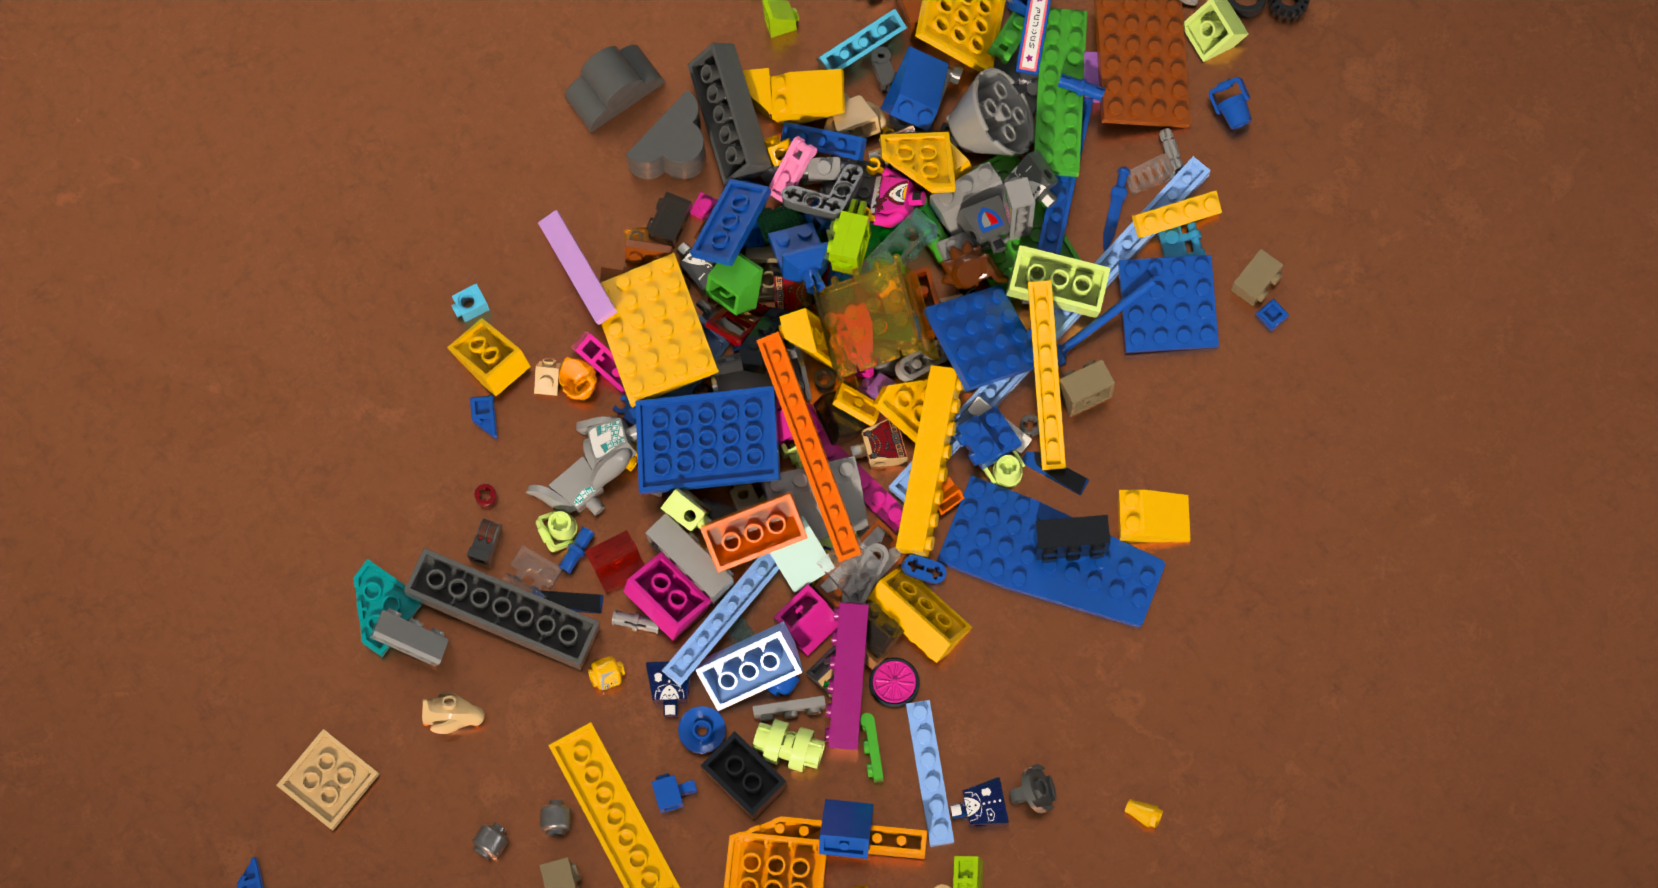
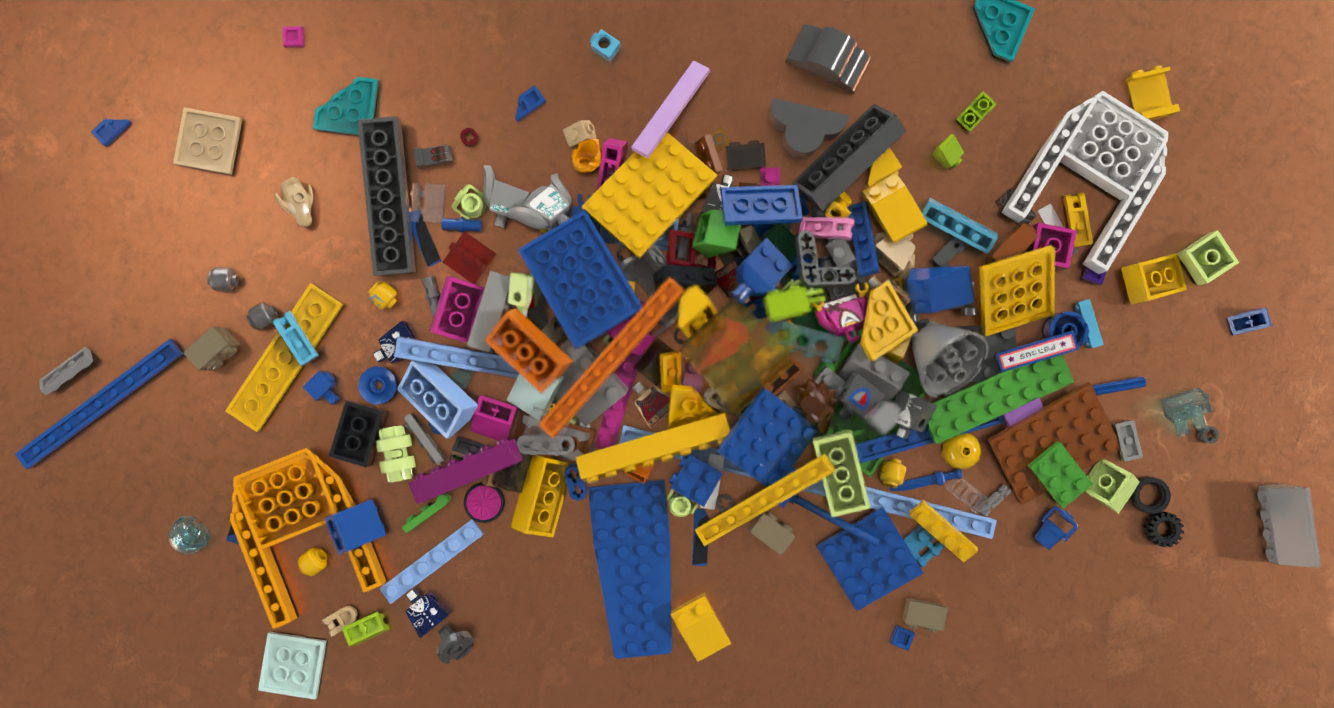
camera: 55 degrees right, 15 degrees up
light grey slope [370,608,449,666] -> none
yellow slope [447,318,531,396] -> none
bright green plate [987,11,1024,65] -> none
black brick [1034,515,1111,563] -> none
blue pin [1058,73,1106,102] -> none
none -> medium azure plate [273,310,319,366]
none -> dark pink tile [283,26,304,47]
none -> yellow head [879,458,906,488]
none -> yellow cylinder [942,433,982,470]
none -> bright green plate [1028,440,1093,509]

